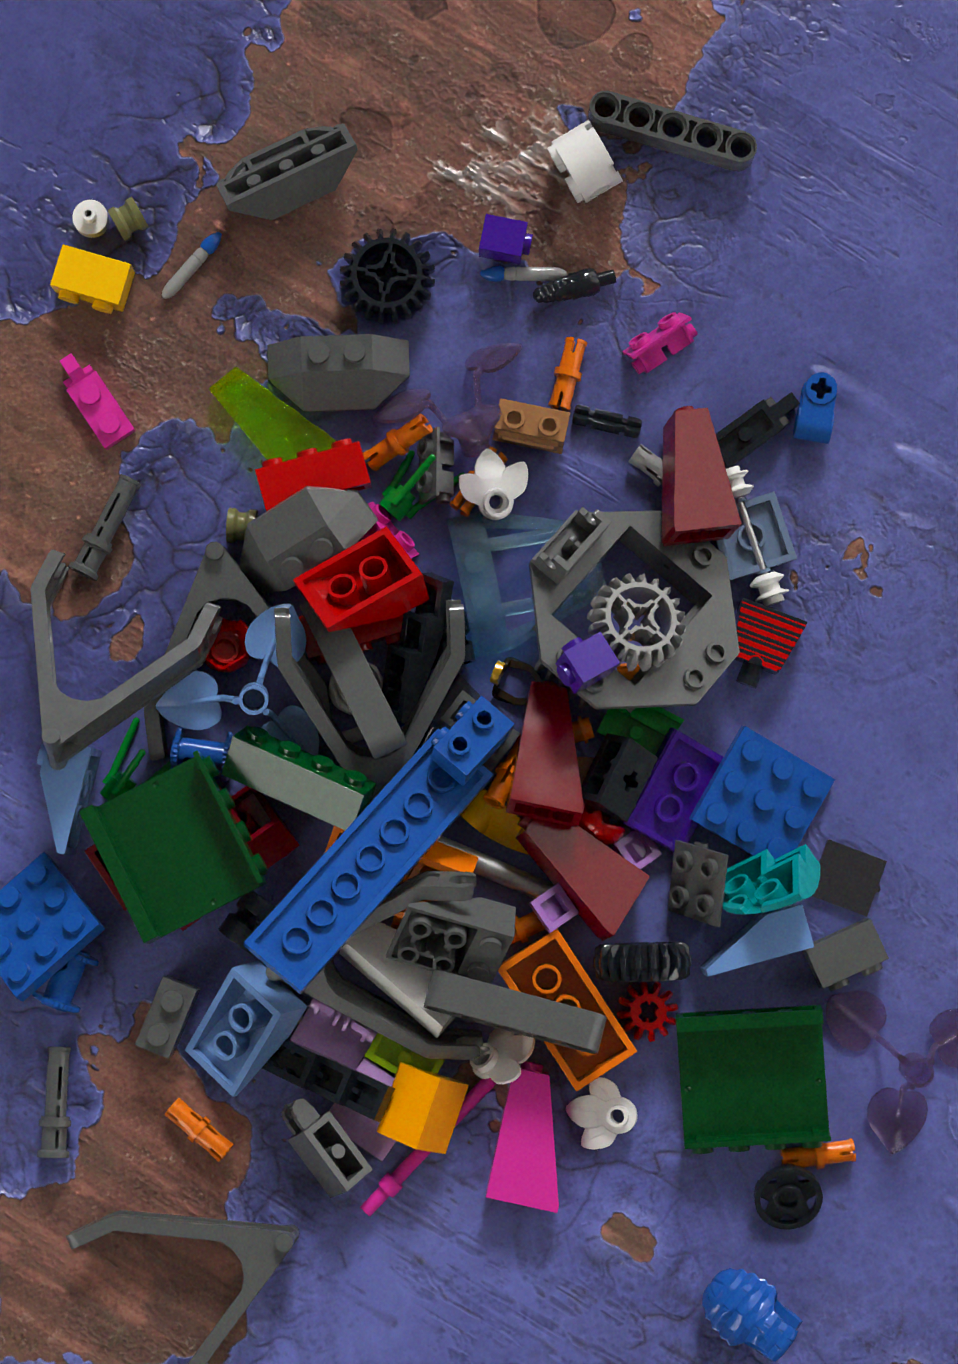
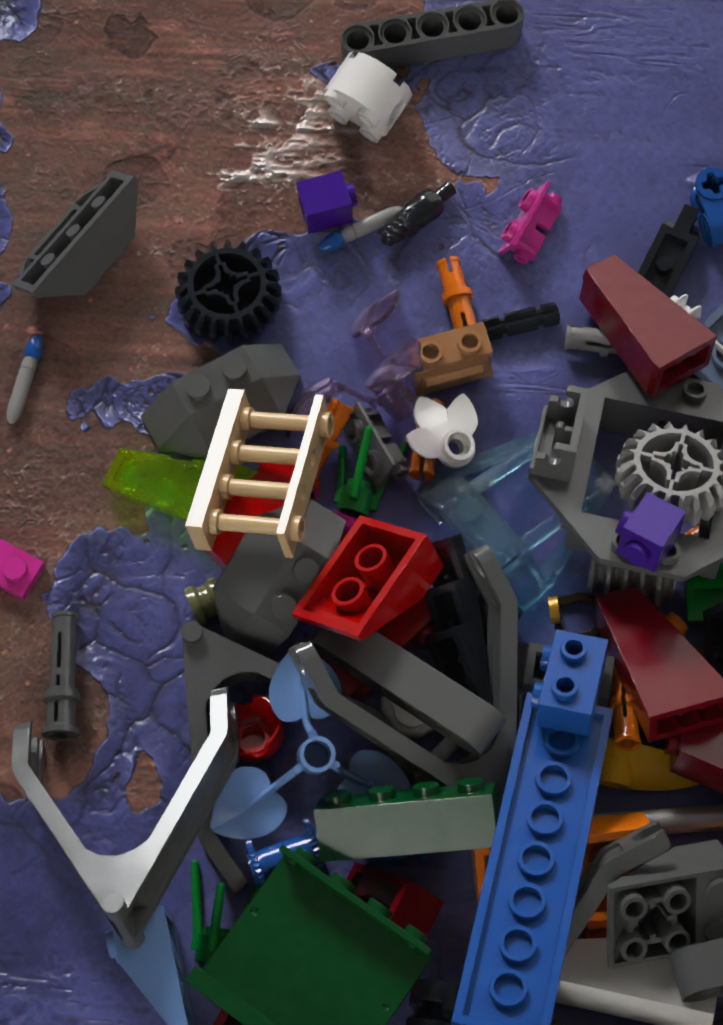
camera: 20 degrees left, 15 degrees down
none -> tan fence [185,389,334,558]

